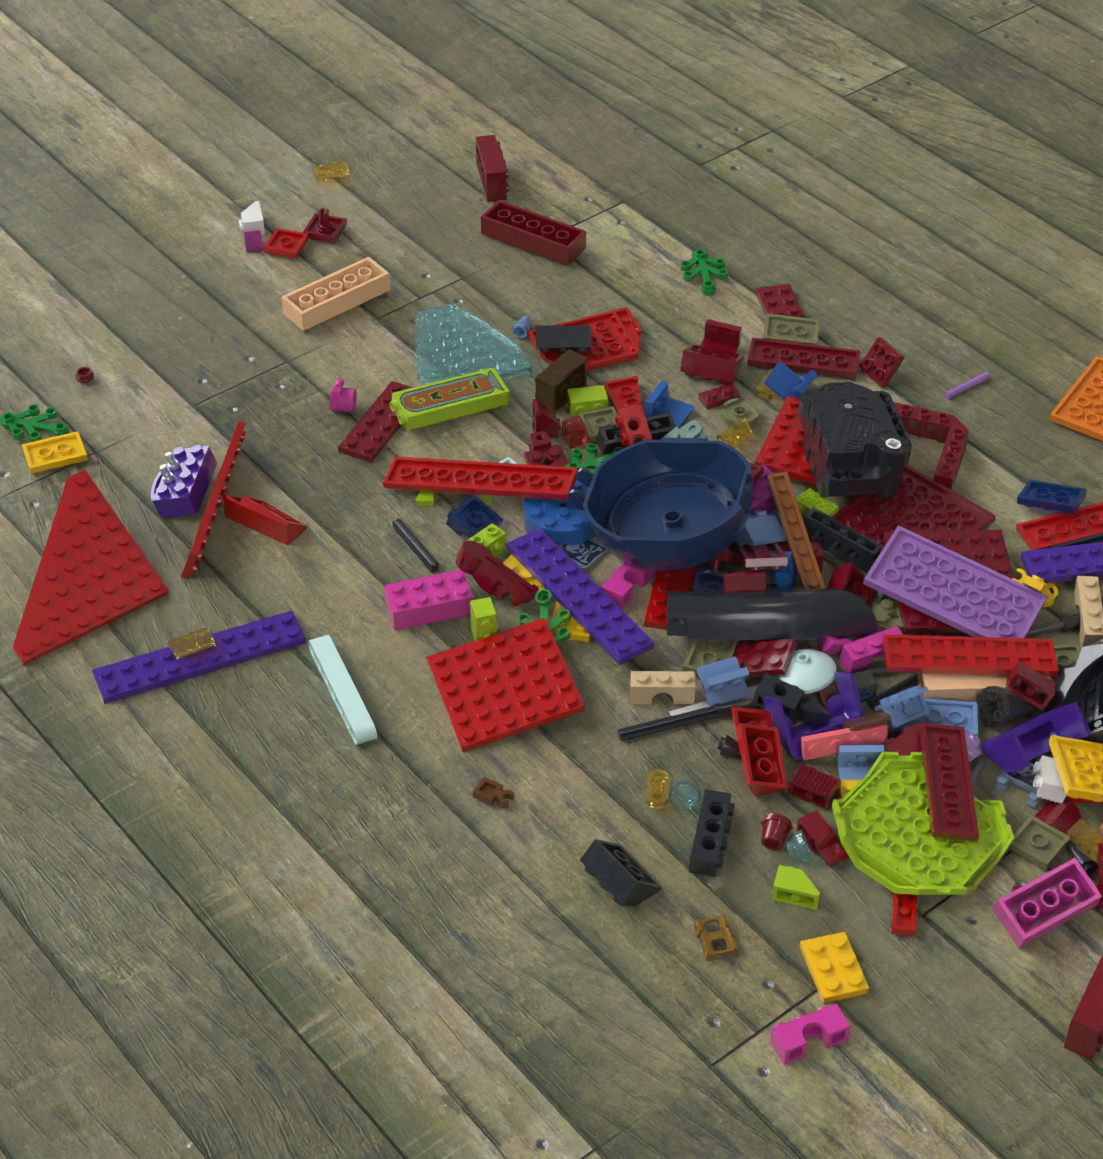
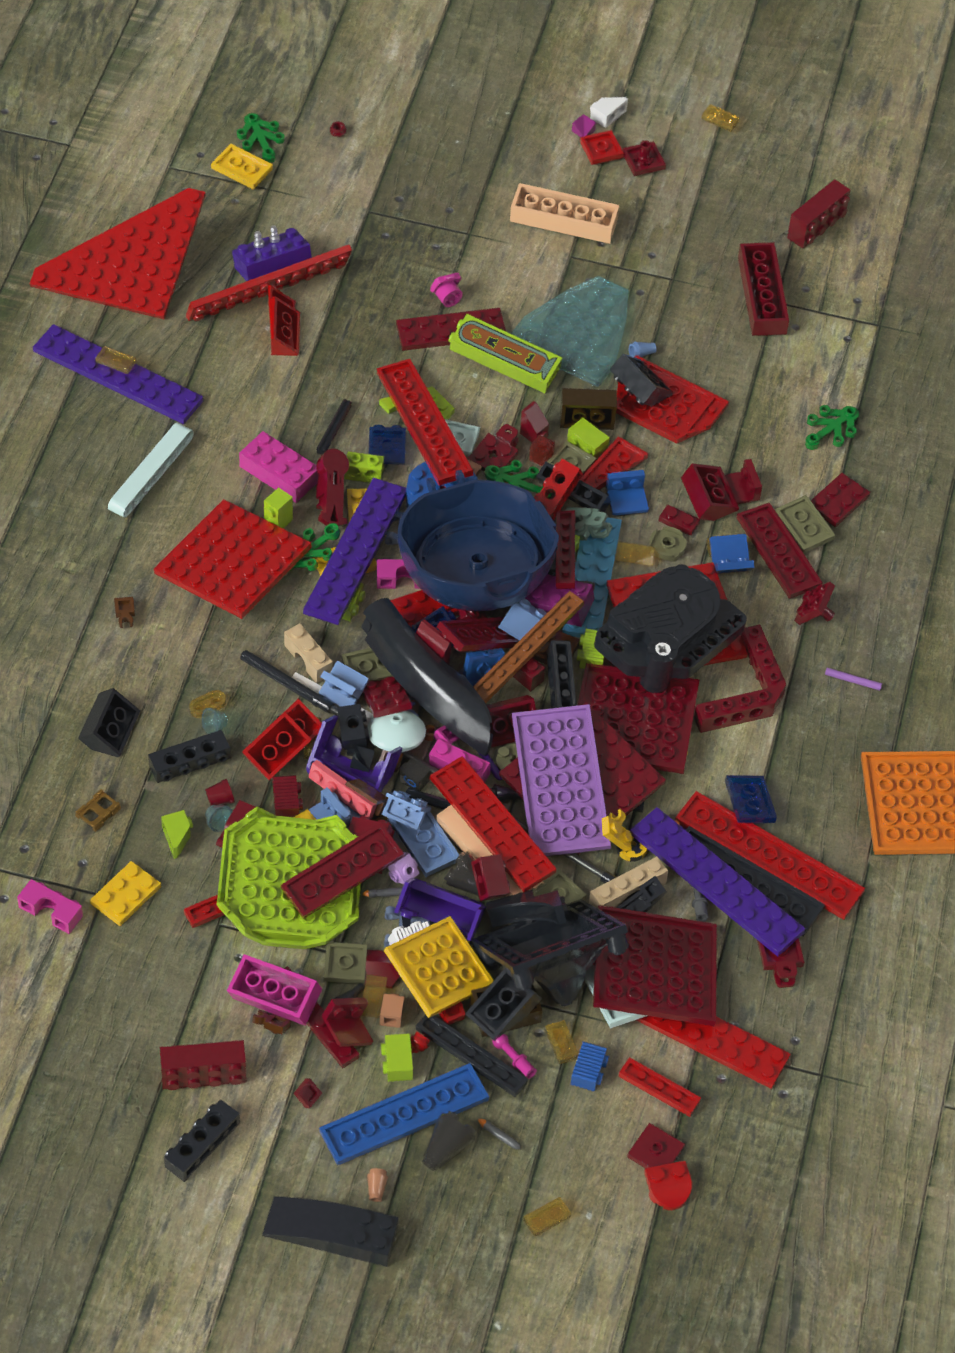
camera: 50 degrees right, 10 degrees up
none -> reddish brown plate [252,1010,292,1035]

